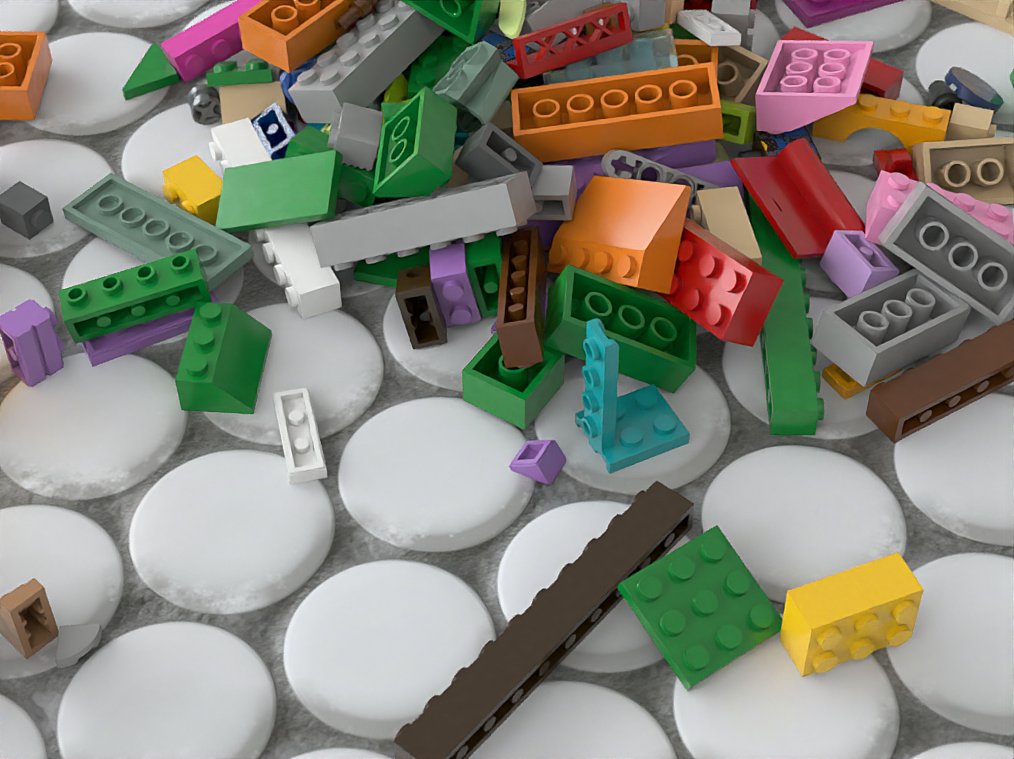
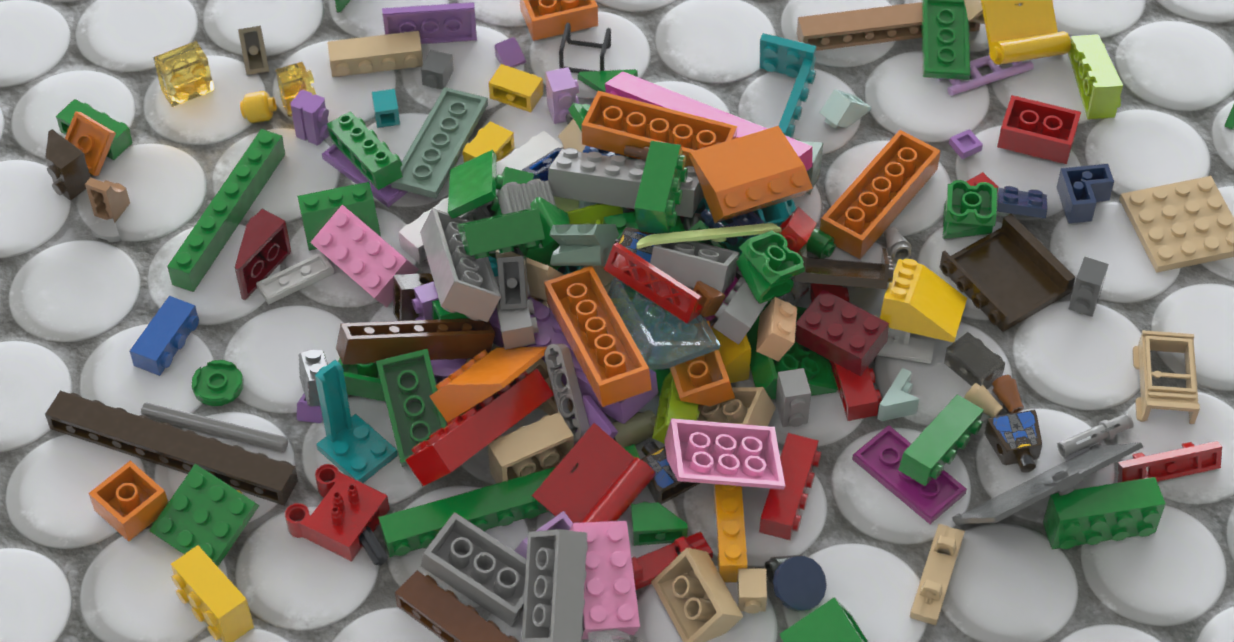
camera: 70 degrees right, 5 degrees up
white tile [676,10,741,46] -> none
none -> orange brick [88,460,168,542]
none -> blue brick [129,296,199,376]
none -> light grey axle [141,402,288,452]
none -> green brick [167,129,286,292]
none -> green tile [192,360,244,406]
none -> dark red slope [234,208,291,300]
none -> red piece [285,464,390,566]
none -> flat silver brick [298,350,328,407]
none -> bright pink brick [310,205,419,307]
none -> teal brick [372,89,400,128]
none -> yellow brick [489,64,543,112]
none -> medium lavender slope [495,37,526,67]
none -> lavender brick [546,67,579,124]
none -> black piece [559,23,611,73]
none -> green slope [631,502,688,546]

